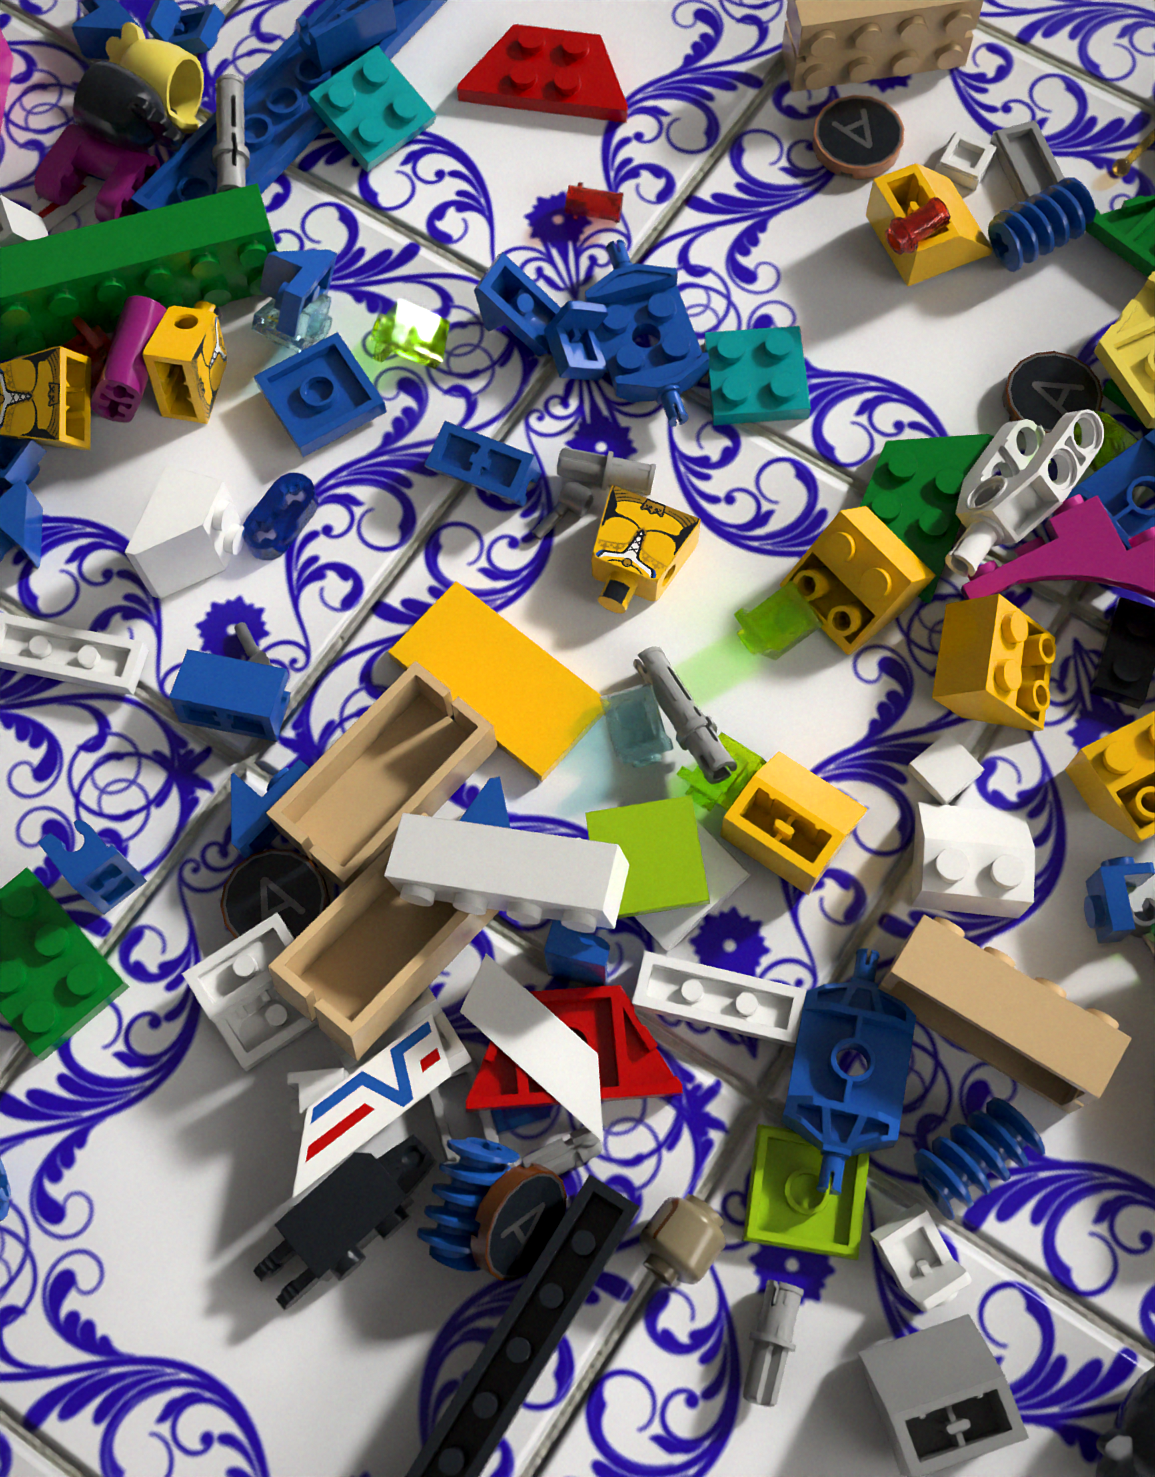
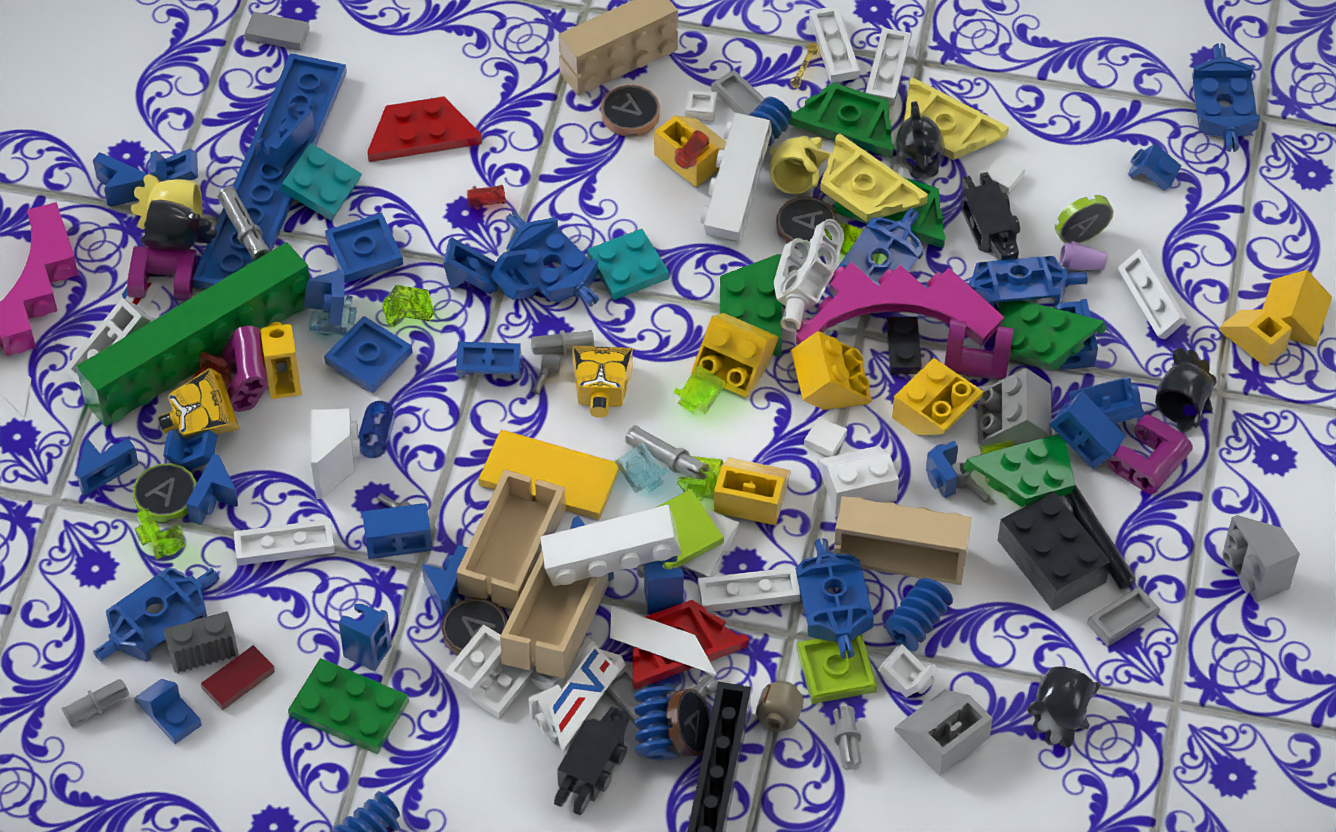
camera: 25 degrees left, 15 degrees down
none -> blue plate [325,213,404,283]
none -> white brick [700,113,772,242]
none -> light yellow piece [769,136,830,194]

